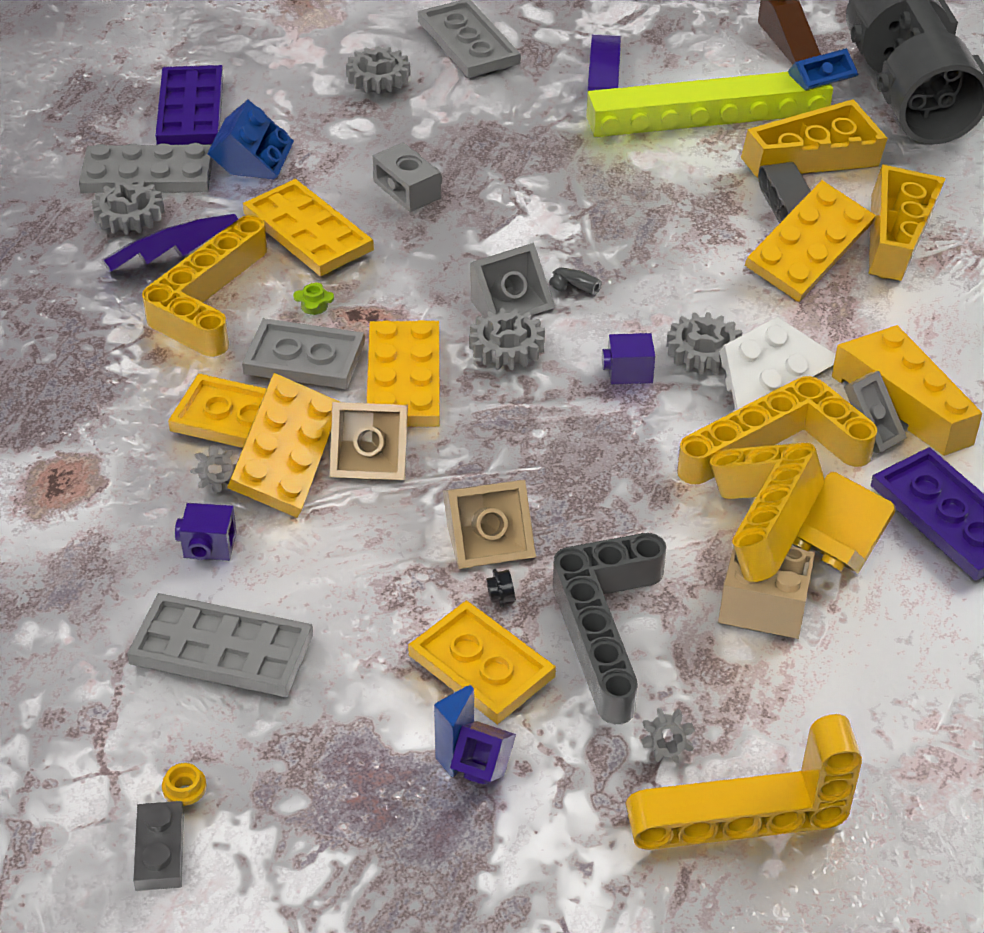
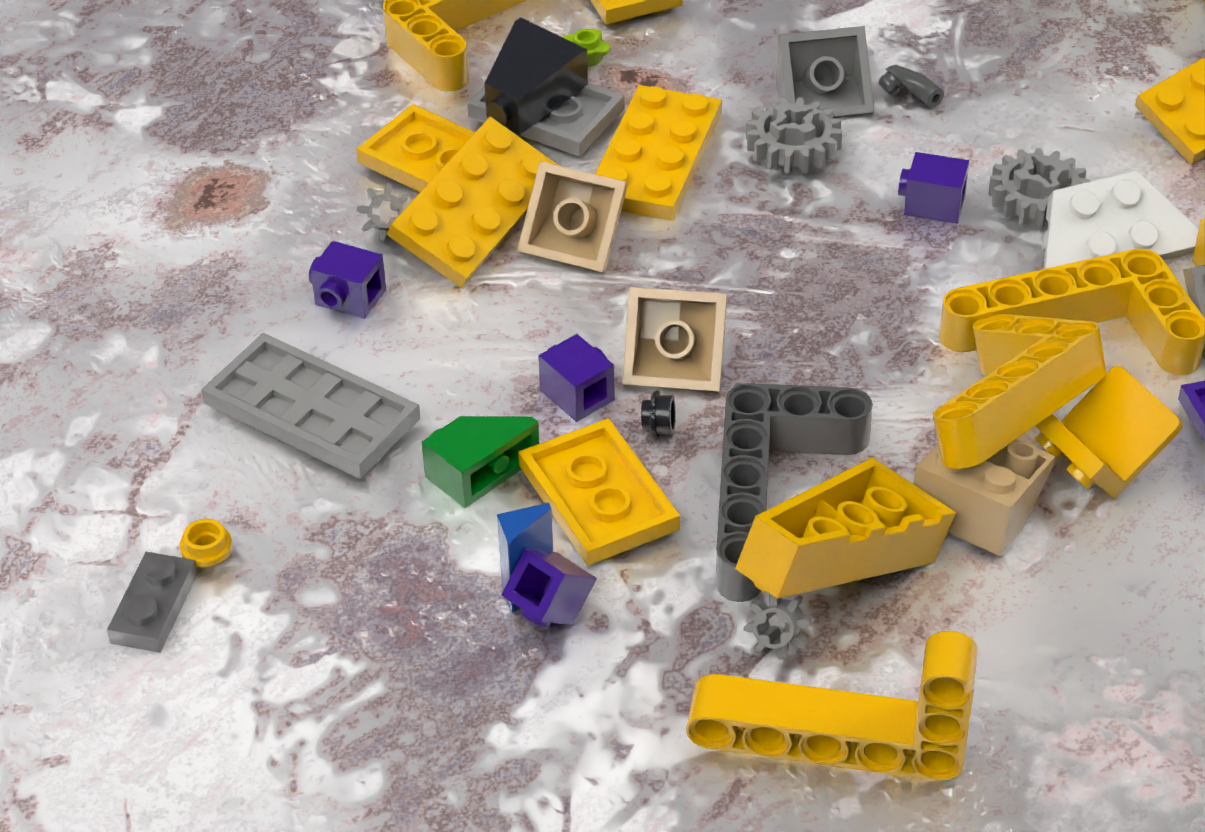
camera: 20 degrees right, 0 degrees up
none -> green slope [421,416,540,508]
none -> black slope [484,17,588,135]
none -> dark purple brick [538,334,615,422]
none -> yellow wedge [735,457,956,599]

